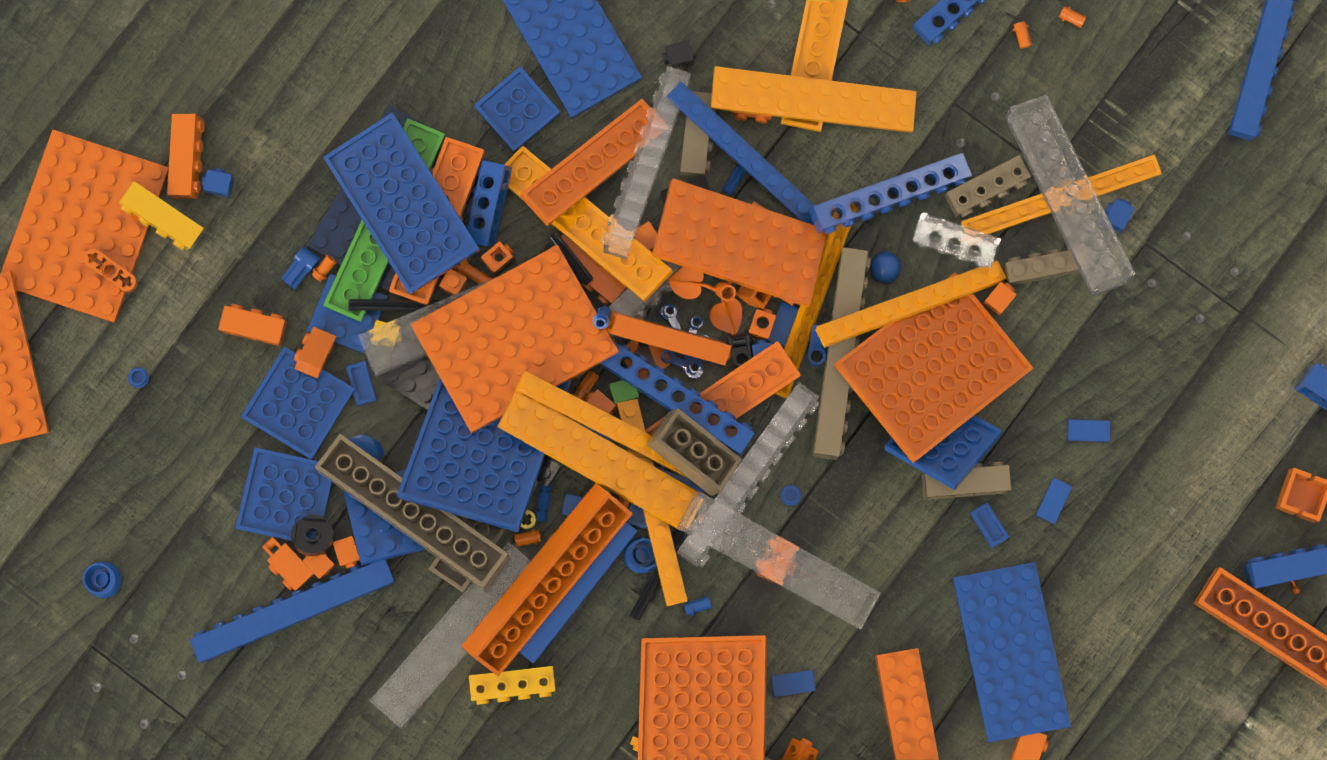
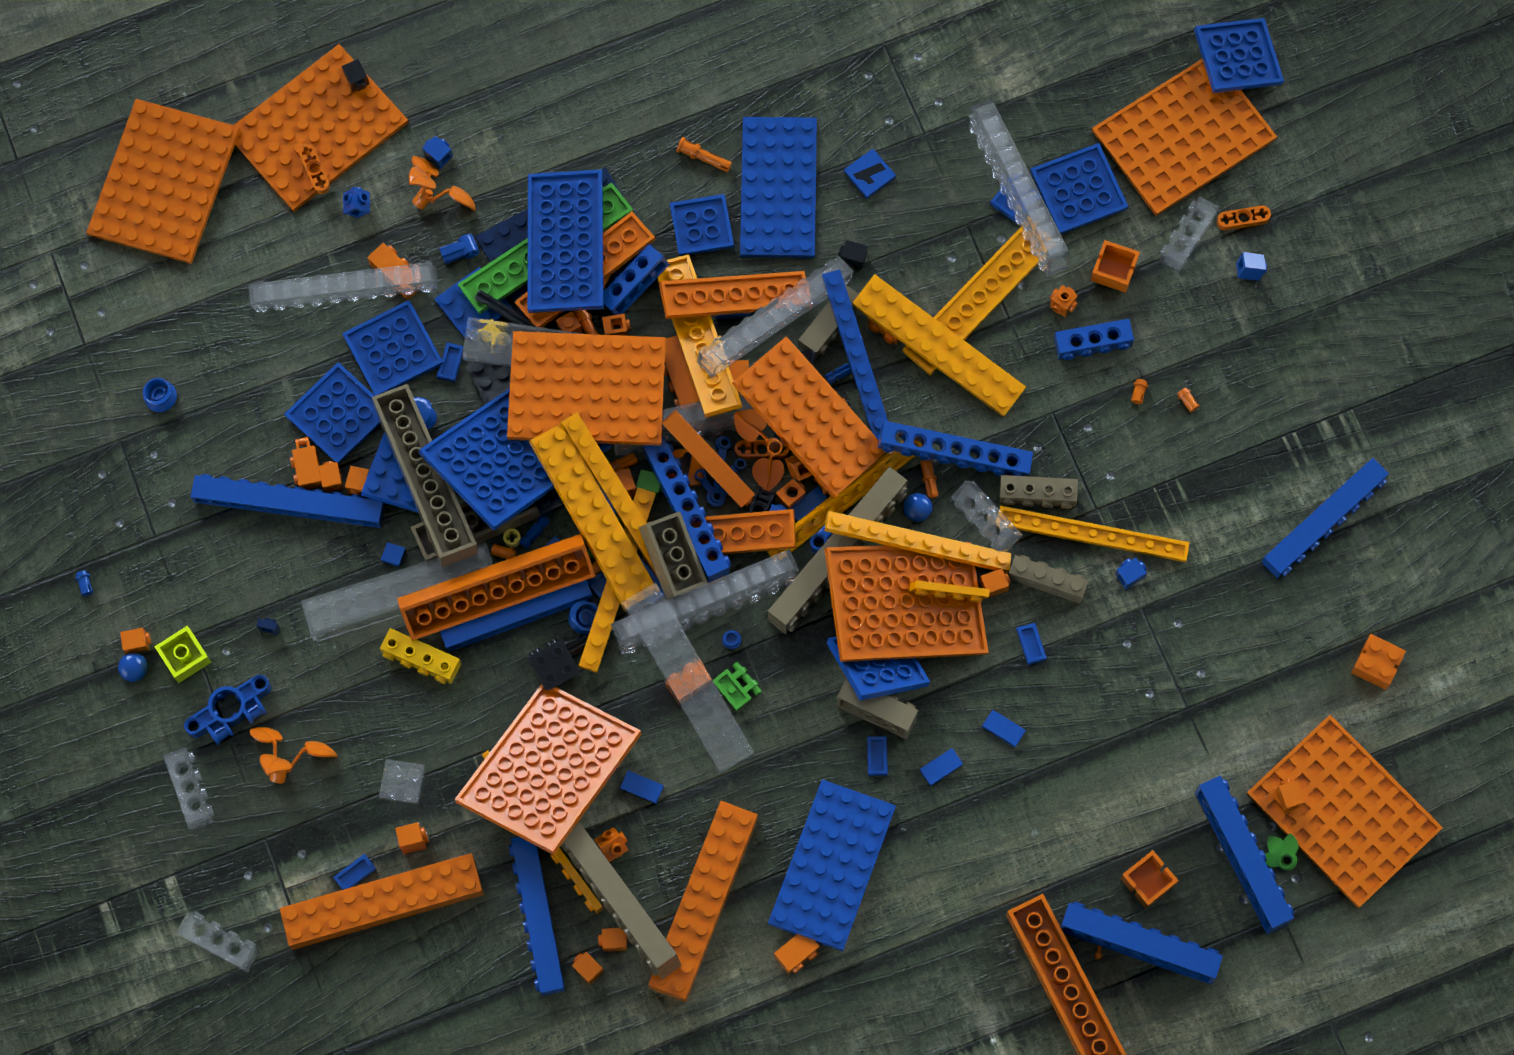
camera: 35 degrees right, 10 degrees down
yellow brick [119,181,204,250] -> none
blue plate [128,367,149,388] -> none
orange brick [167,114,205,199] -> none
black plate [291,515,334,556] -> none
orange brick [294,326,336,379] -> none
orange pin [312,255,337,282] -> none
black axle [549,232,593,285] -> none
blue pin [593,306,611,329] -> none
blue pin [683,596,711,616] -> none
clear brick [1005,94,1136,297] -> none
none -> clear brick [249,262,438,312]
none -> dark blue plate [256,618,280,635]
none -> black brick [342,59,370,92]
none -> blue brick [343,187,370,218]
none -> blue tile [381,542,406,567]
none -> orange plant [409,156,476,212]
none -> black bracket [527,638,579,690]
none -> orange pin [676,137,732,173]
none -> bright green plate [712,662,762,712]
none -> orange beam [735,440,790,459]
none -> light orange plate [909,580,990,602]
none -> orange axle [920,460,938,498]
none -> blue tile [1016,623,1047,665]

